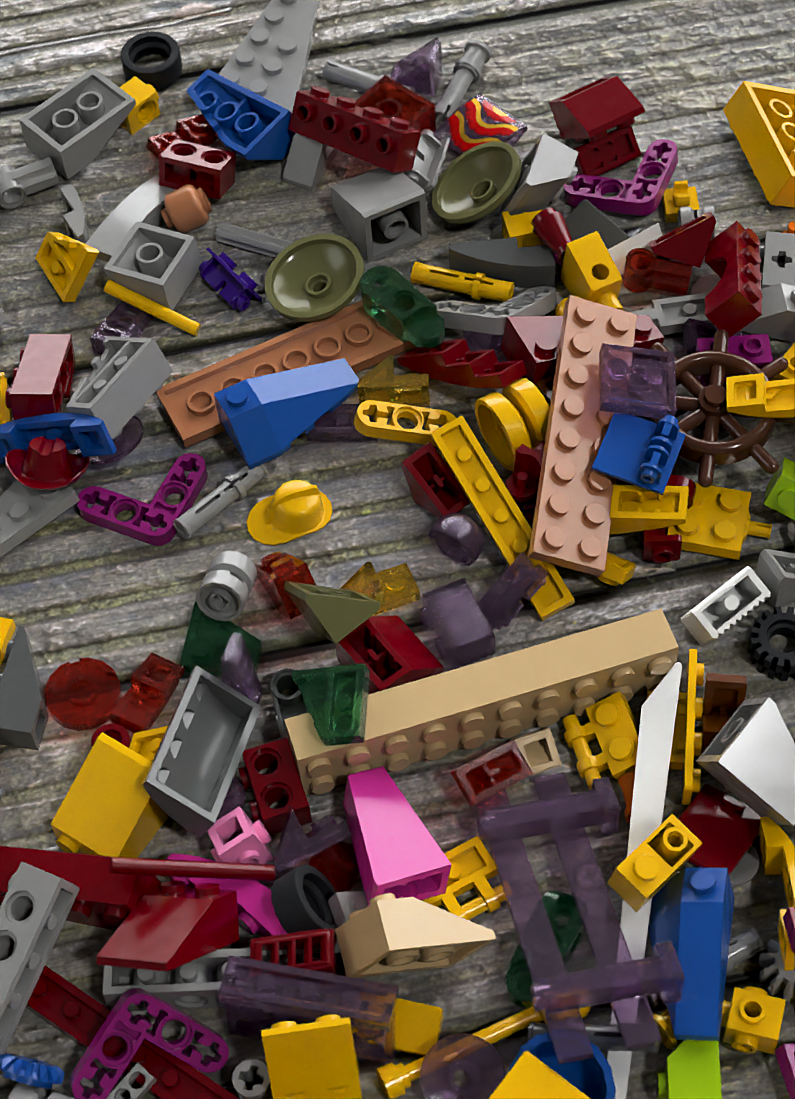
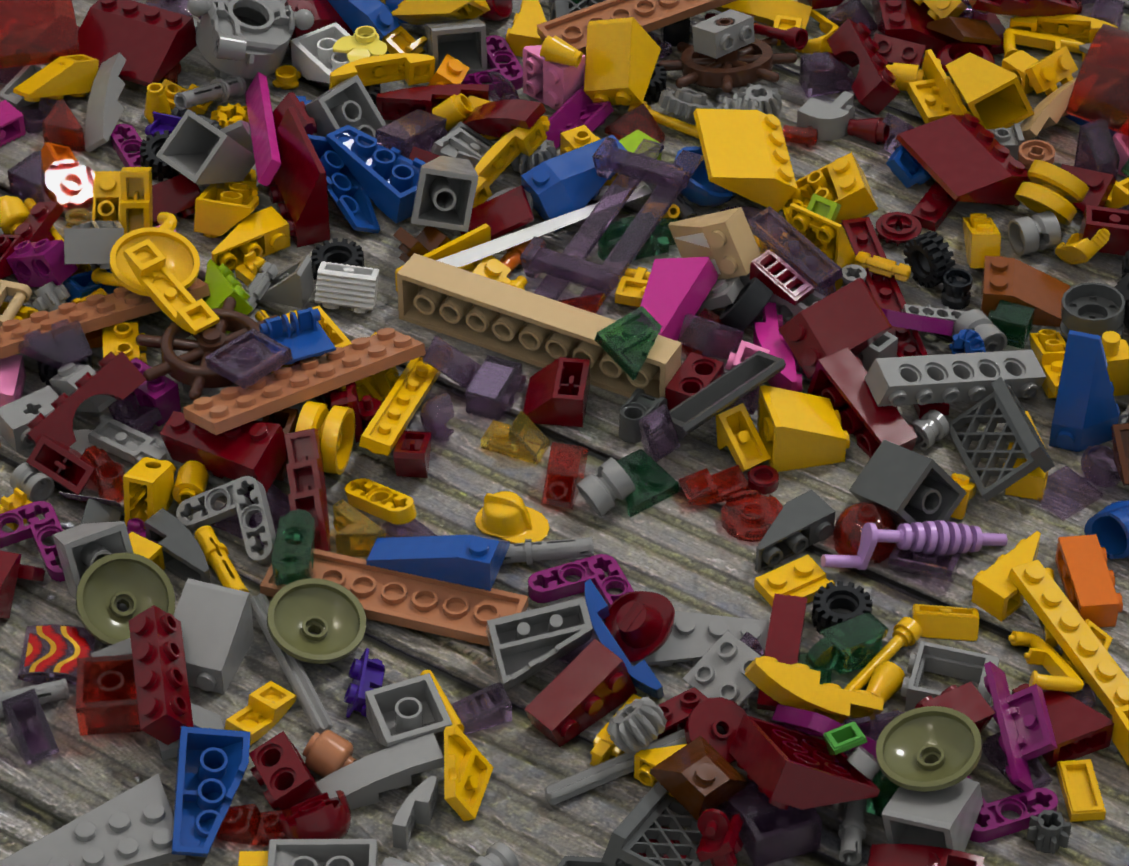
camera: 140 degrees left, 15 degrees down
dark red bar [109,857,276,881] -> none
olive slope [284,581,380,644] -> none
light grey pin [322,60,415,108] -> none
dark red cone [531,207,572,260] -> none
yellow slope [607,814,702,912] -> none
none -> yellow slope [225,681,297,746]
none -> dark red cylinder [278,790,351,839]

